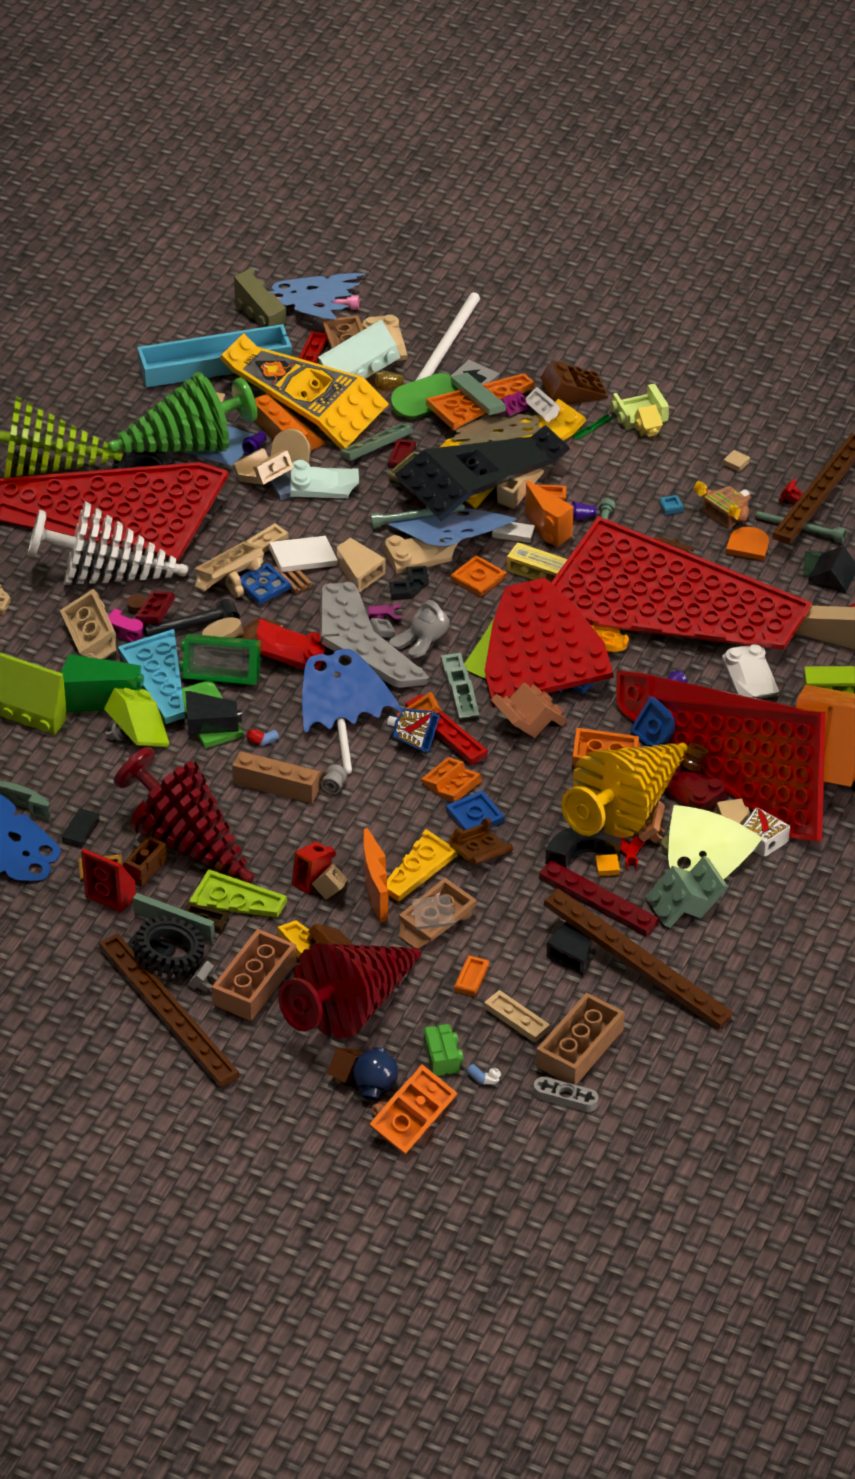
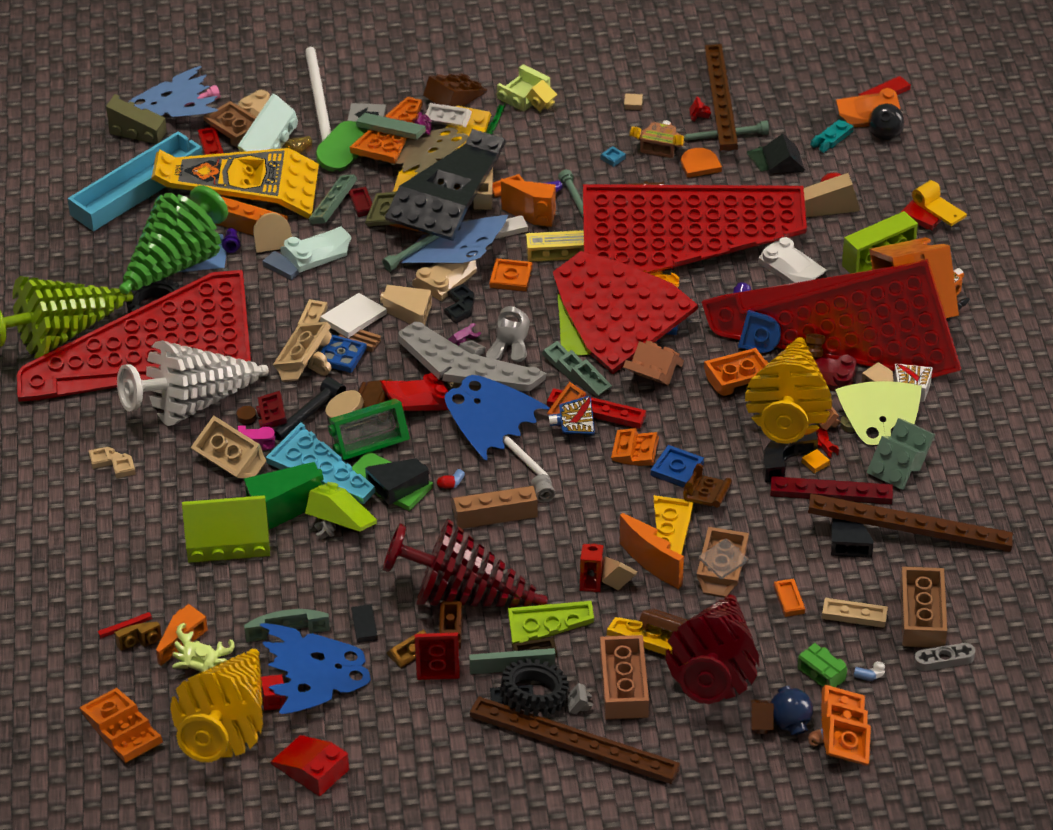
camera: 30 degrees left, 0 degrees up
tan panel [233,448,294,485] -> none

